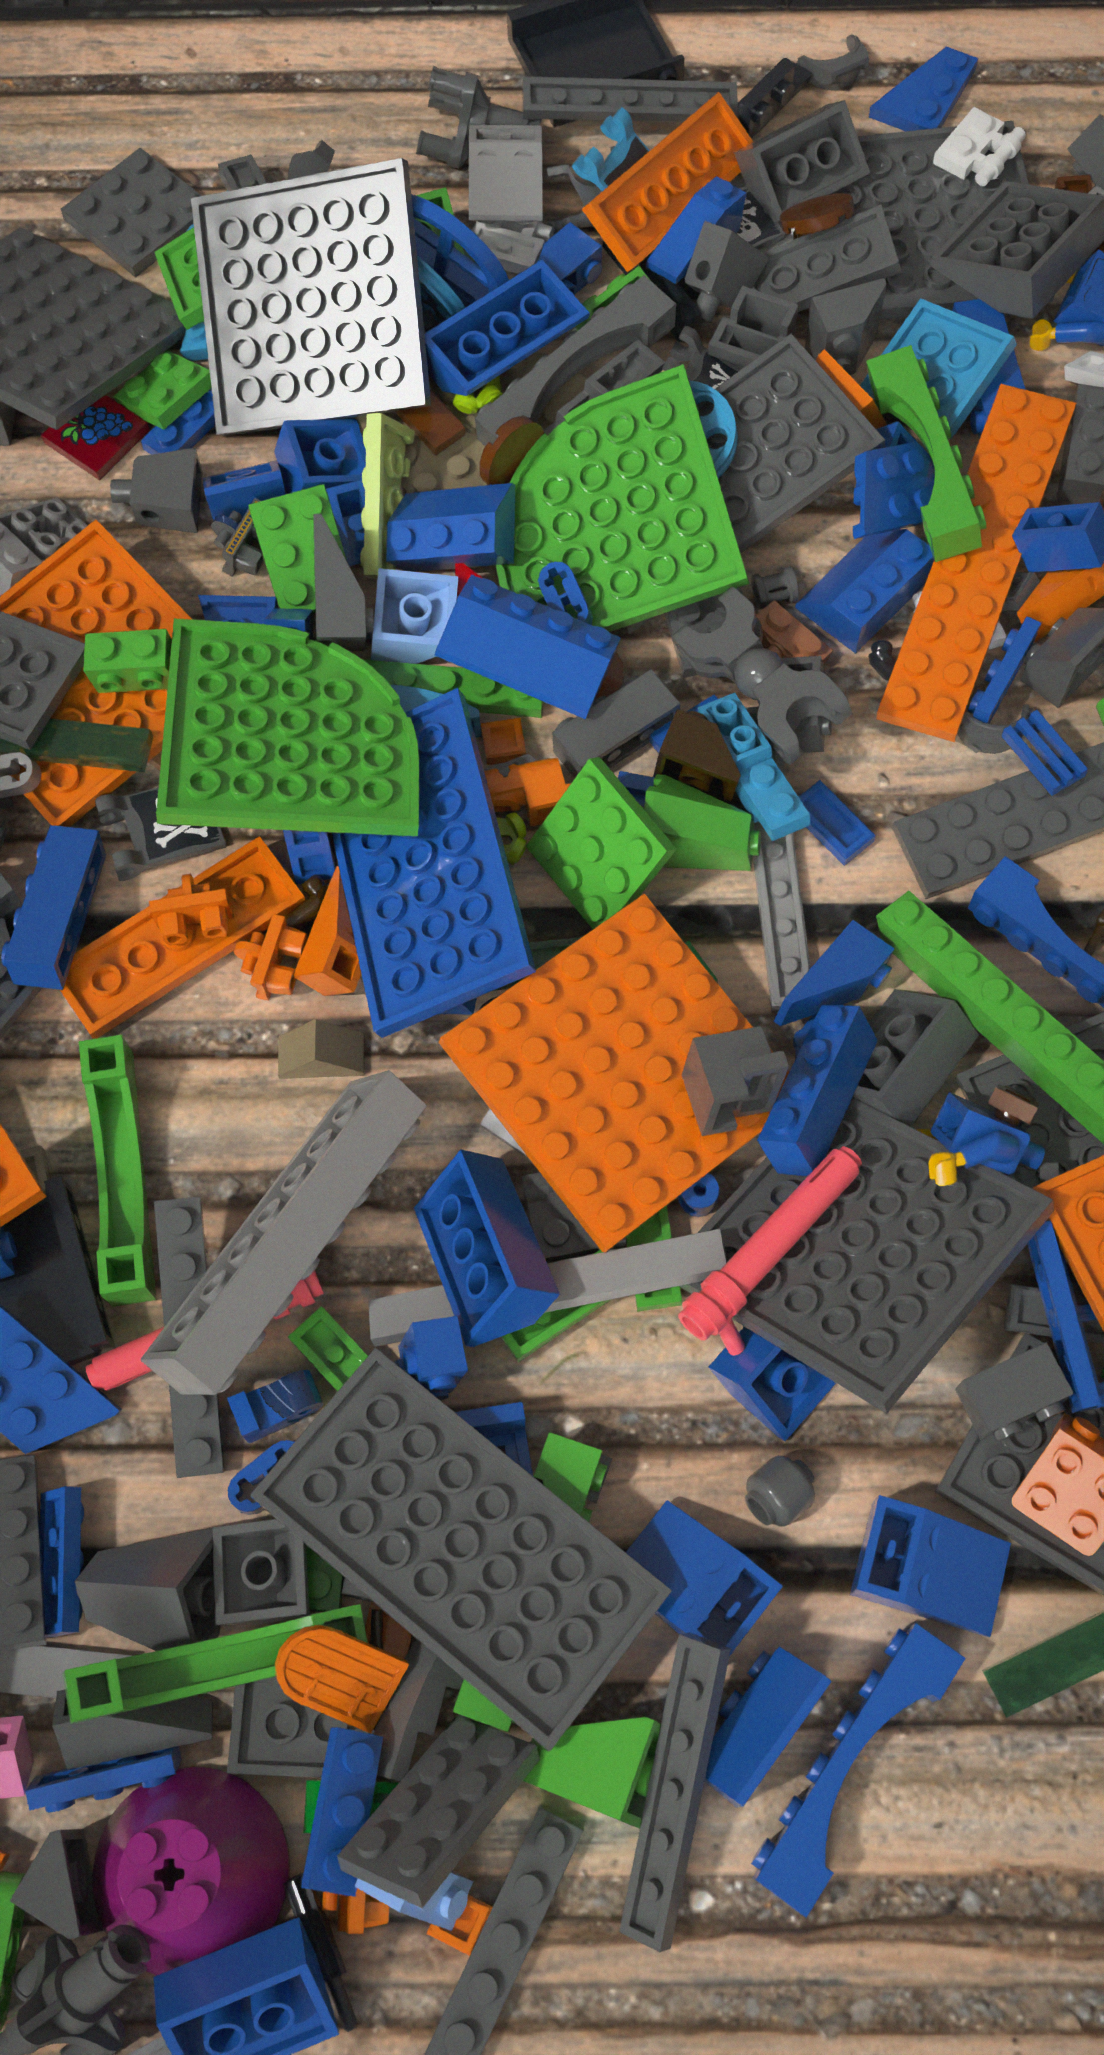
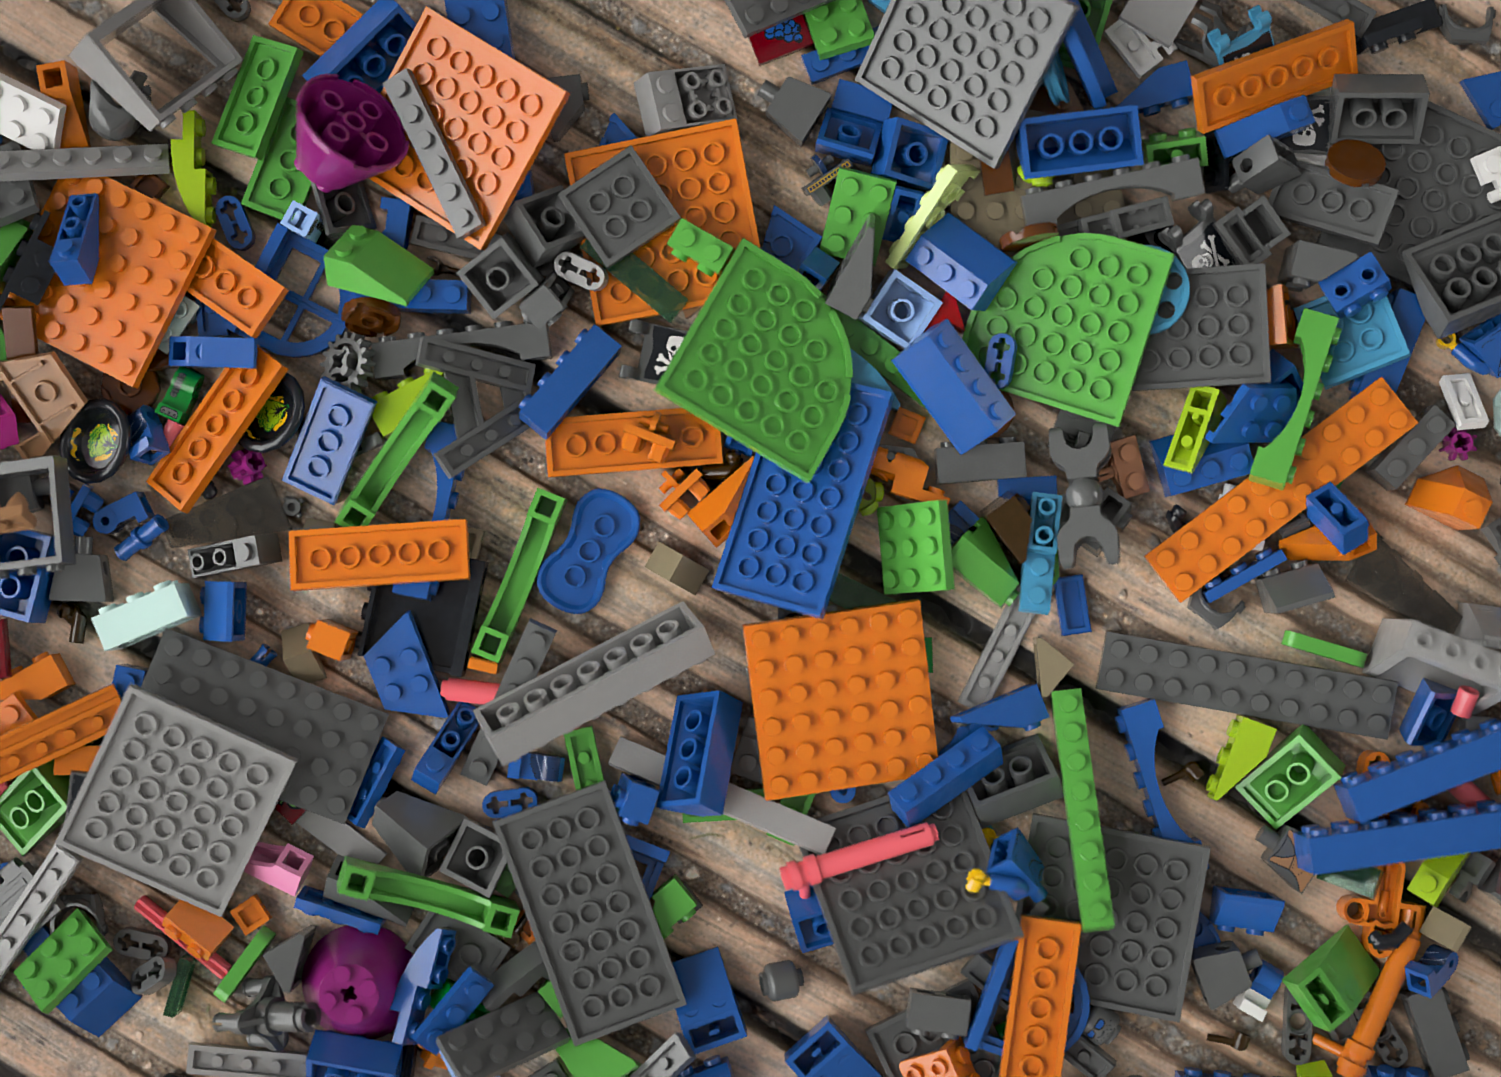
camera: 30 degrees right, 20 degrees up
orange window [275,1625,409,1734] -> none
dark grey plate [681,1026,789,1136] -> none
dark grey bush [751,566,799,610] -> none
reddish brown plate [988,1084,1040,1126] -> none
blue tile [1002,710,1088,796] -> none
none -> blue slope [390,928,457,1045]
none -> blue slope [411,702,479,795]
none -> orange tile [467,656,501,674]
none -> blue plate [537,489,640,614]
none -> blue tile [831,79,893,123]
none -> dark tan slope [1033,637,1074,697]
none -> lime slope [1164,387,1227,474]
none -> blue brick [1318,252,1392,319]

